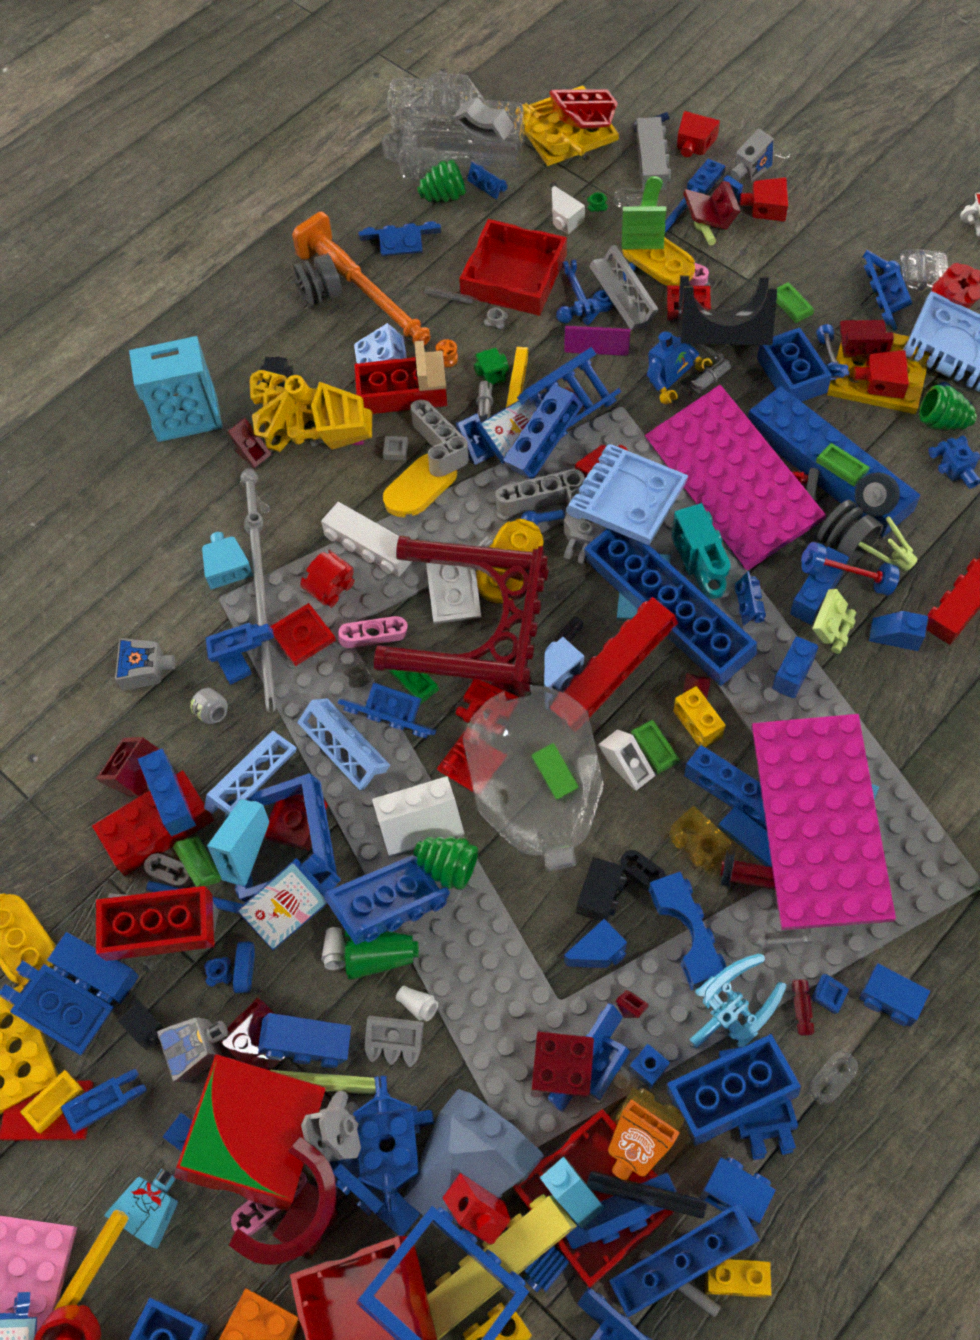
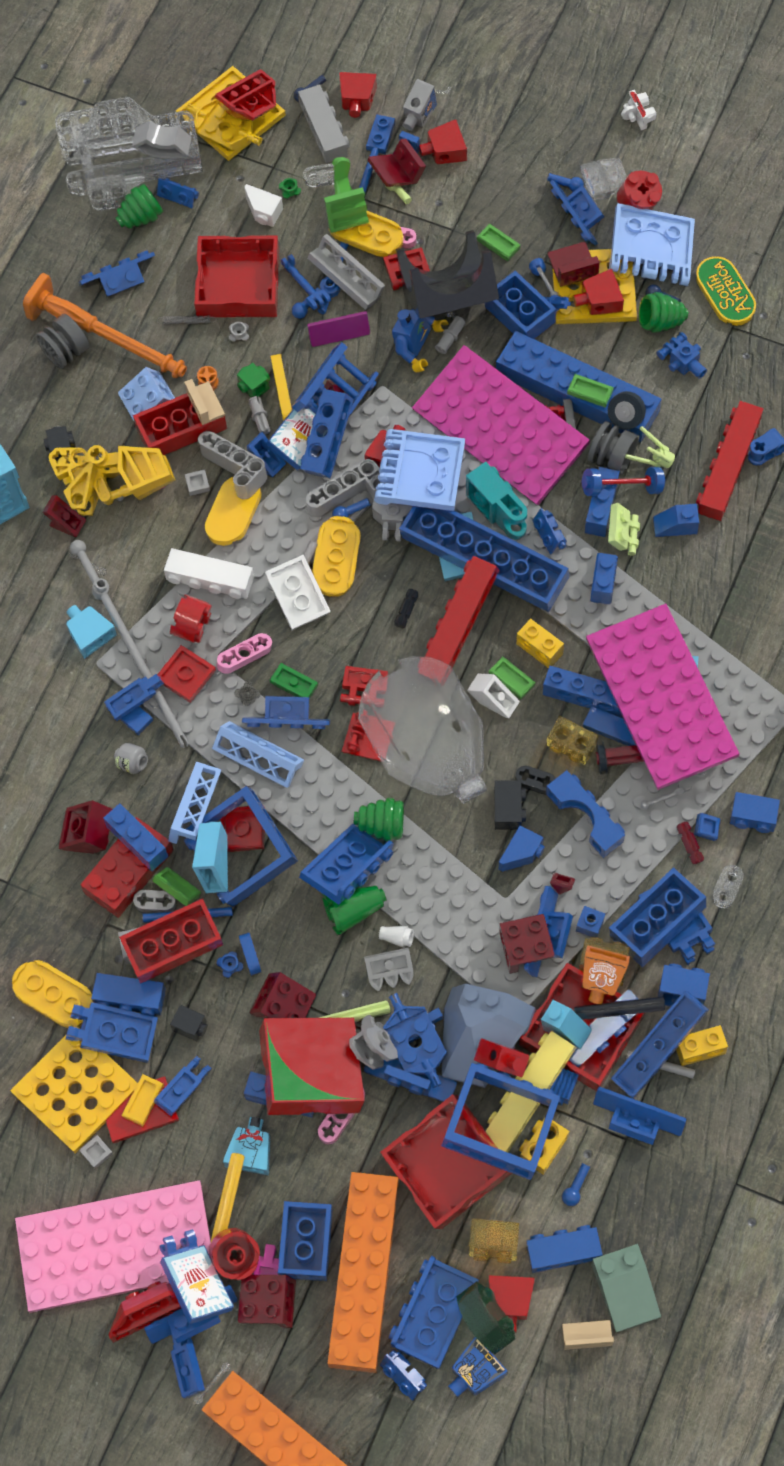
camera: 20 degrees left, 5 degrees up
light grey torso [115,638,175,691] -> none
torso [157,1018,228,1083] -> none
dark red piece [228,1137,340,1265] -> none
tile [237,852,341,950] -> none
blue brick [258,1013,351,1068] -> none
white cone [321,927,346,970] -> none
white slope [372,776,464,857] -> none
dark red arch [374,536,549,700] -> none
bright green tile [531,742,579,800] -> none
light blue slope [544,637,584,710] -> none
dark red slope [682,673,711,699] -> none
medium azure bar [689,954,786,1048] -> none

